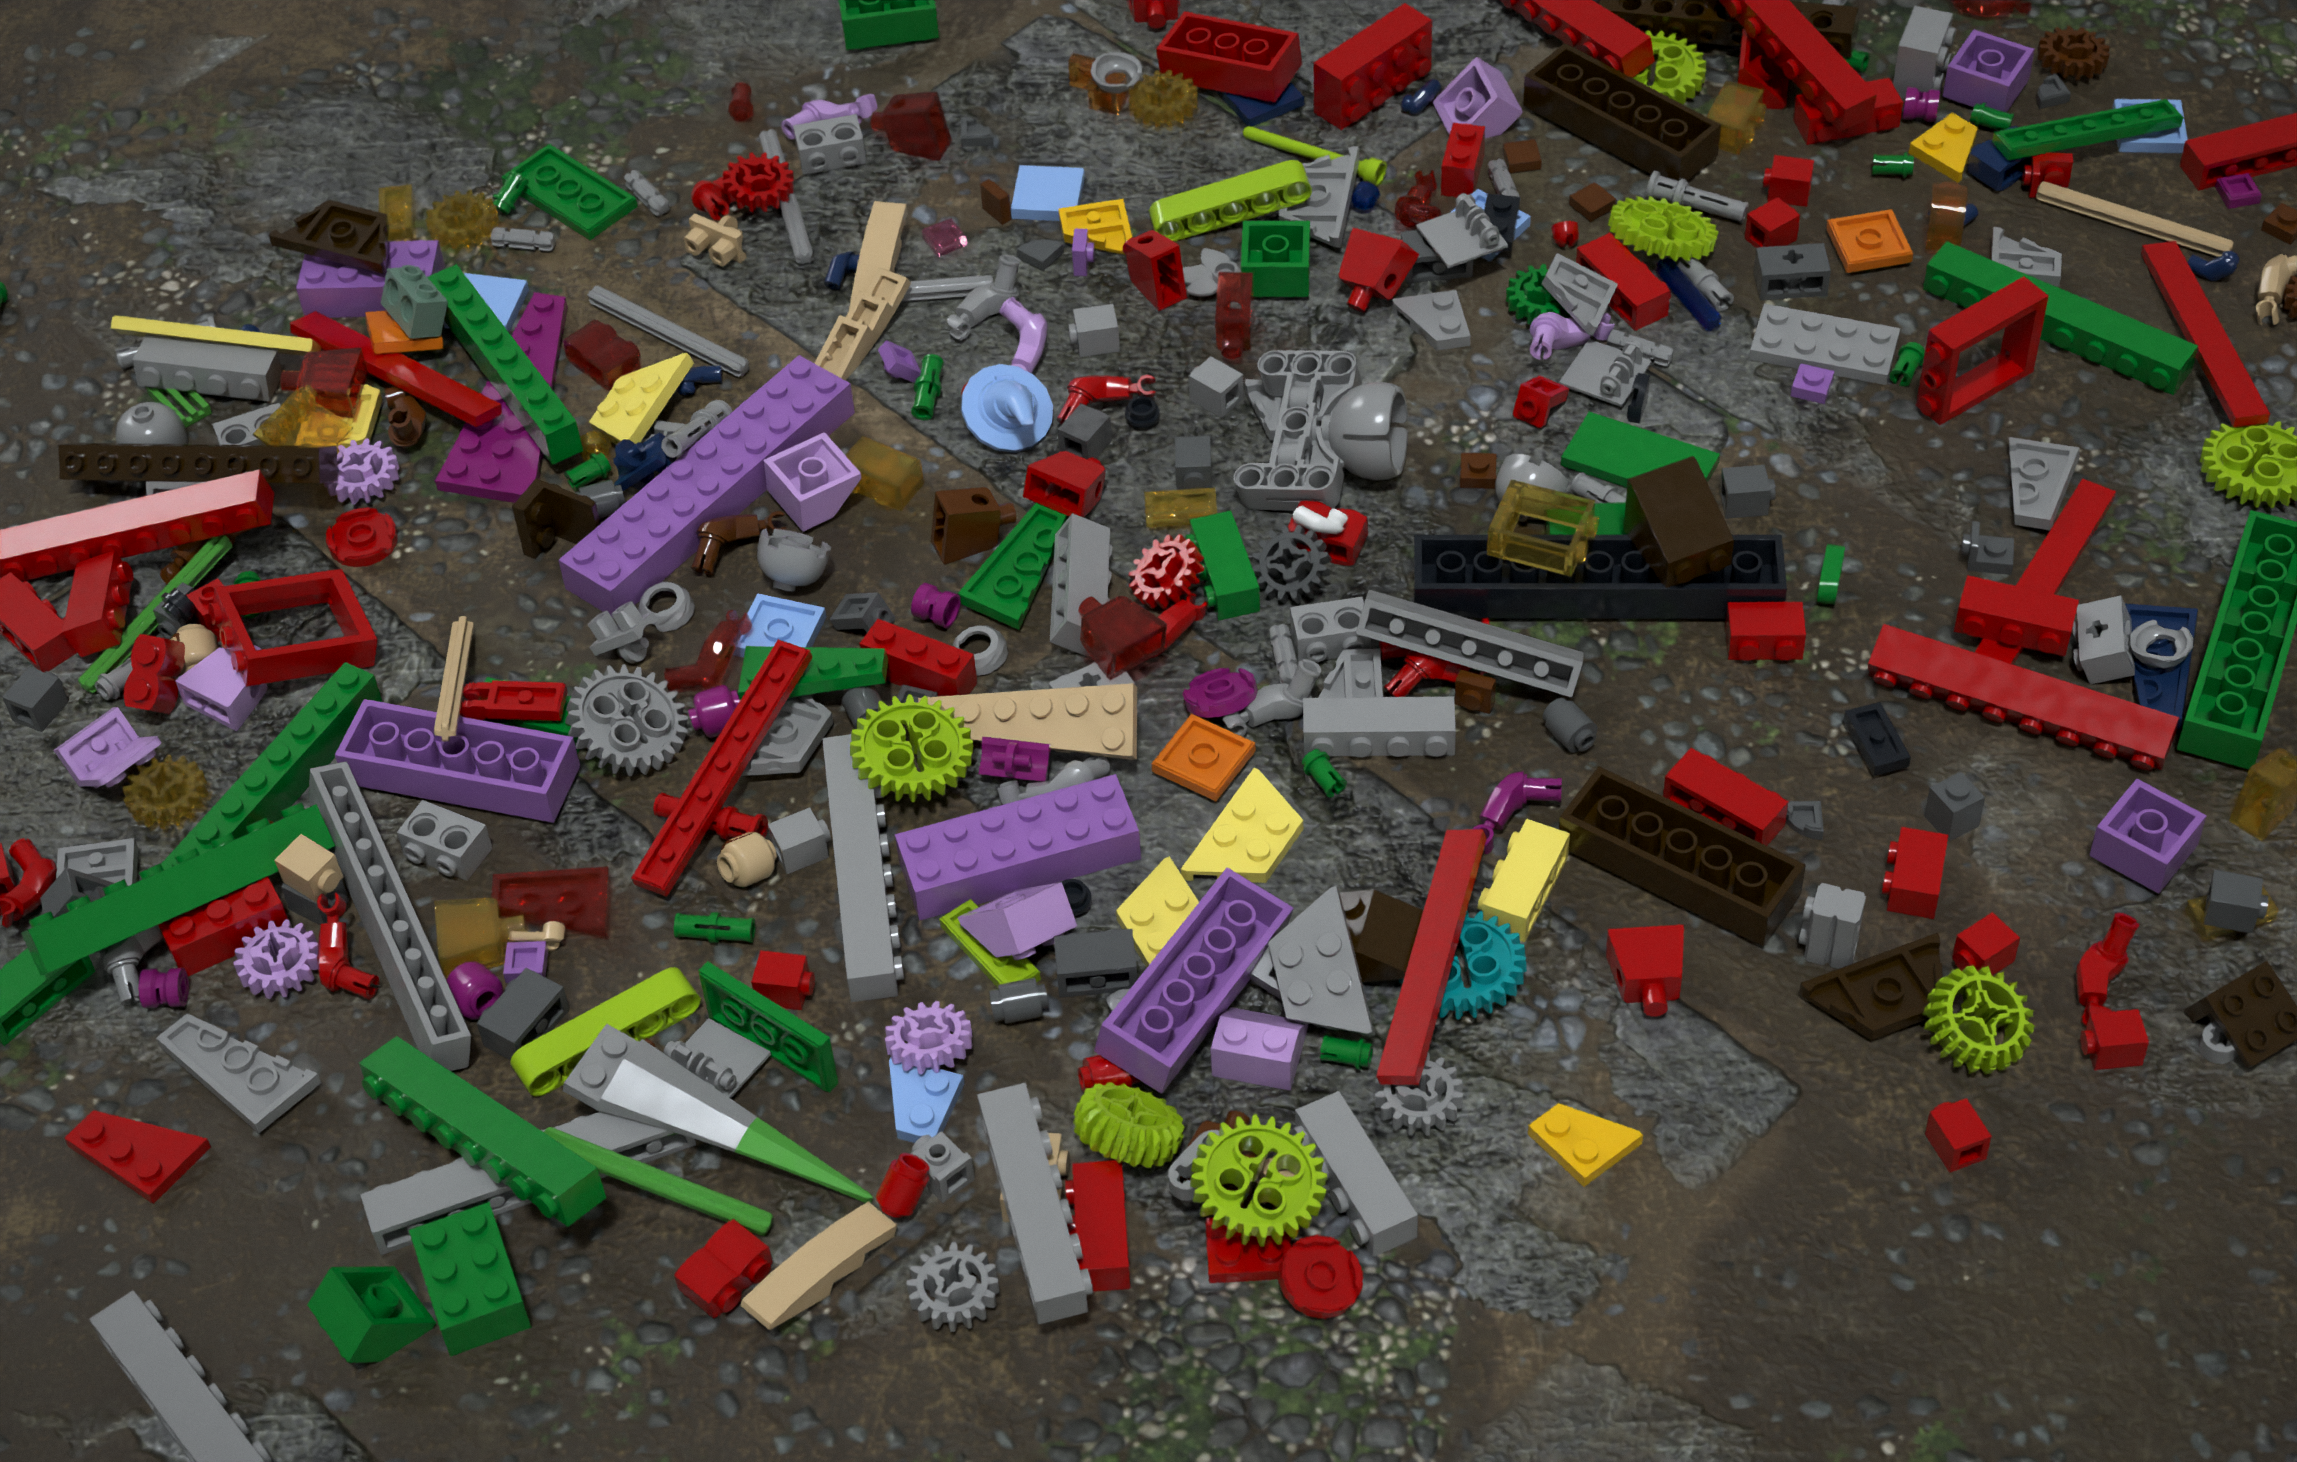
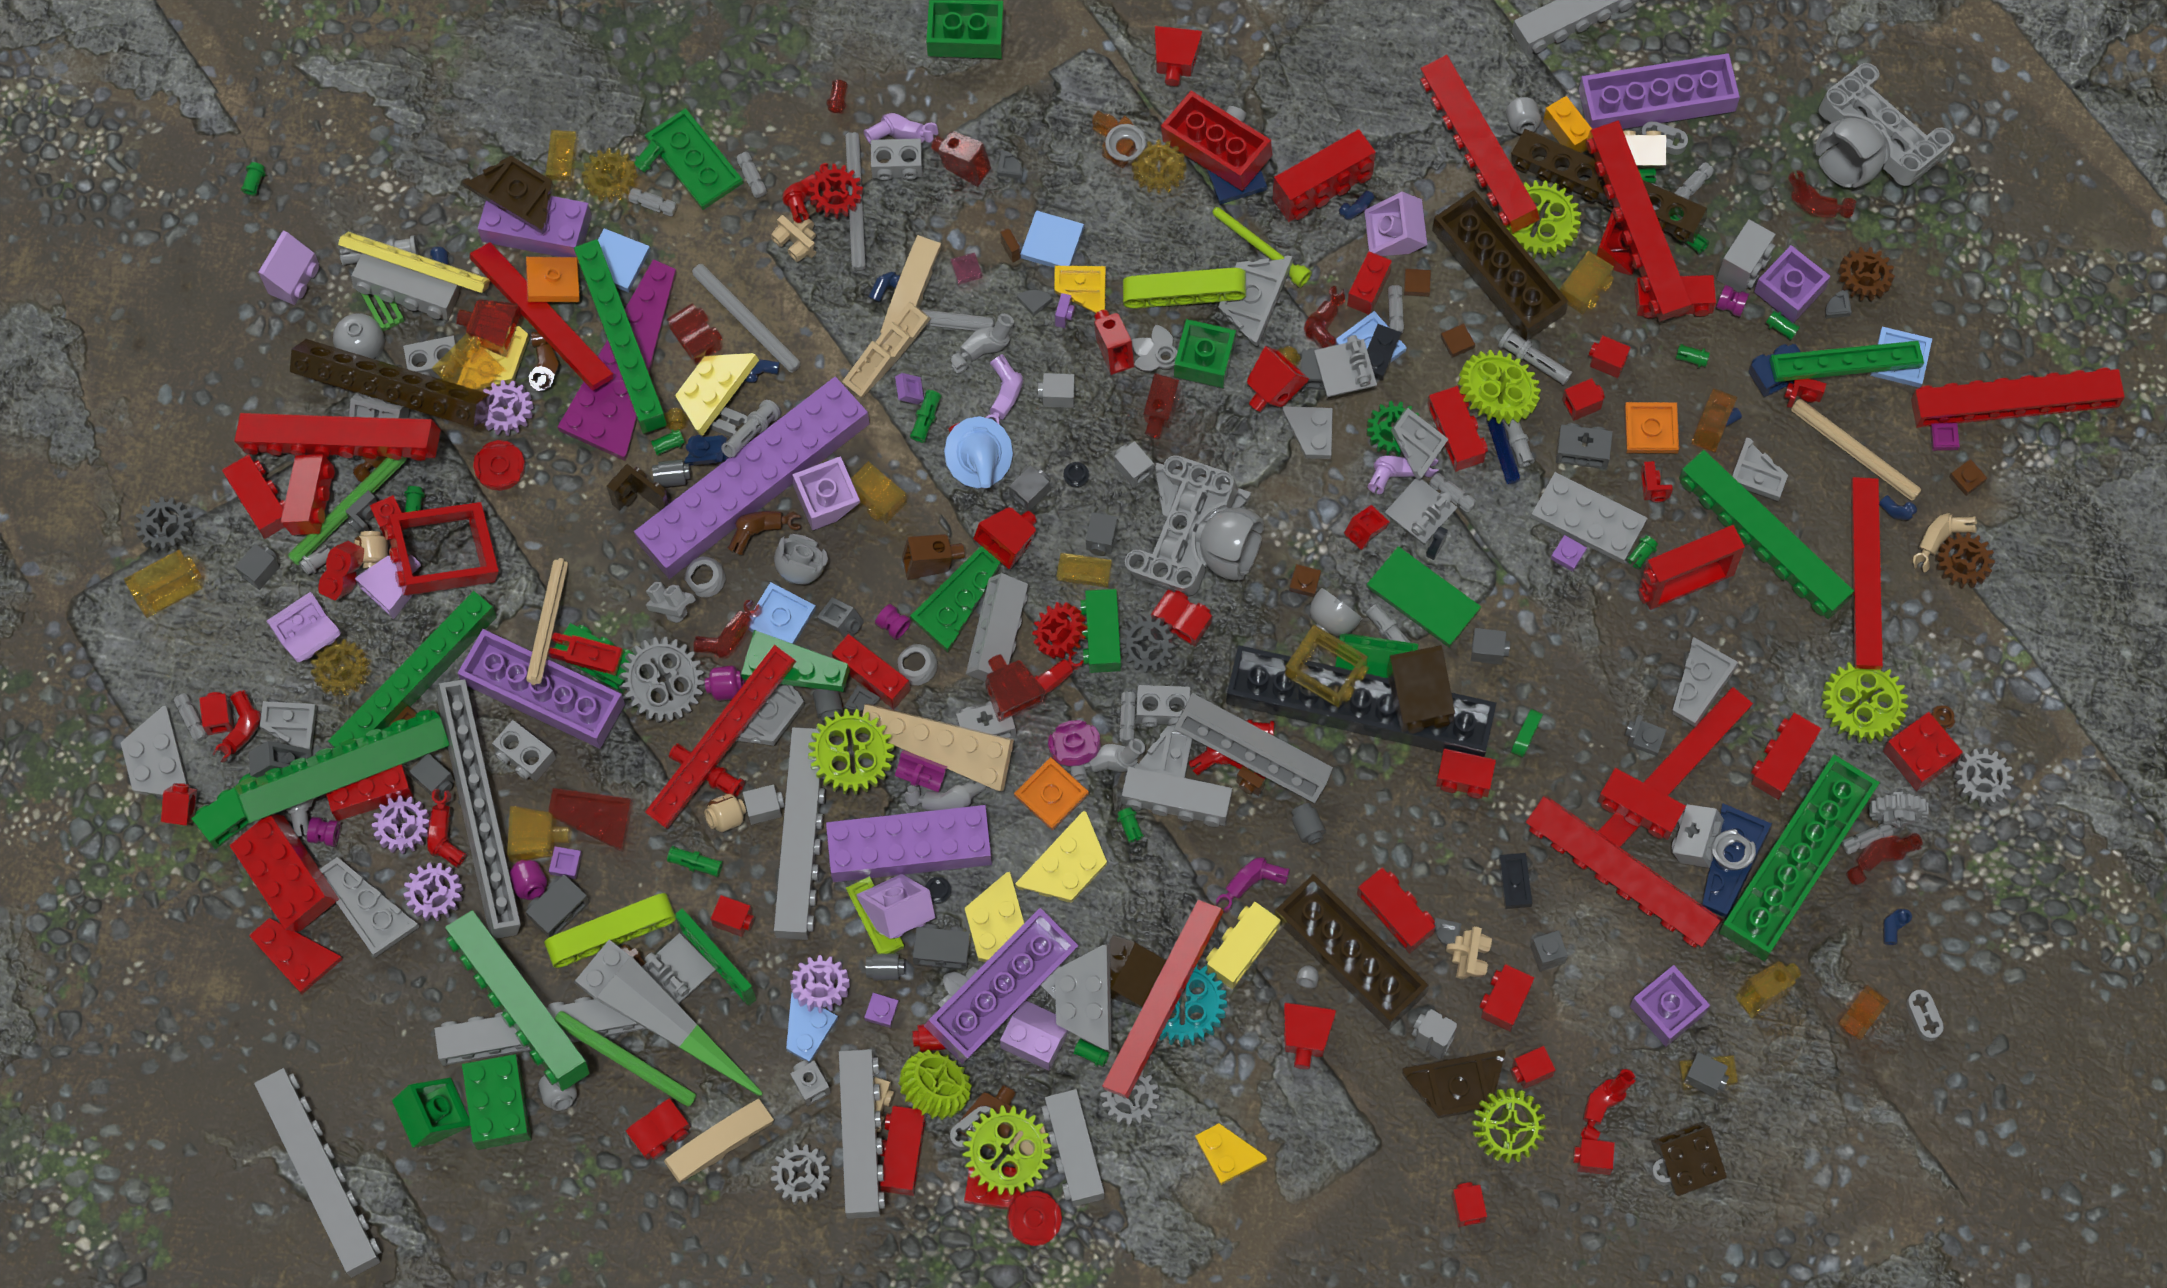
camera: 10 degrees right, 20 degrees up
black plate [161,588,196,622] -> none
tan brick [274,834,343,903] -> none
sand green brick [381,265,448,338] -> none
tan hand [509,921,565,951] -> none
red brick [876,1153,930,1218] -> none
red arm [1057,375,1156,424] -> none
white arm [1293,506,1348,534] -> none
clear blue hinge [1352,181,1380,211] -> none
red hinge [1551,221,1579,248] -> none
yellow wing [1908,113,1978,183] -> none
none -> red brick [229,814,339,932]
none -> lavender slope [258,231,319,305]
none -> lavender gear [404,863,463,921]
none -> light grey head [538,1075,577,1111]
none -> medium lavender plate [864,993,899,1028]
none -> light grey hinge [1296,965,1319,988]
none -> tan hips [1446,926,1492,979]
none -> red bracket [1641,461,1673,502]
none -> red brick [1751,712,1822,800]

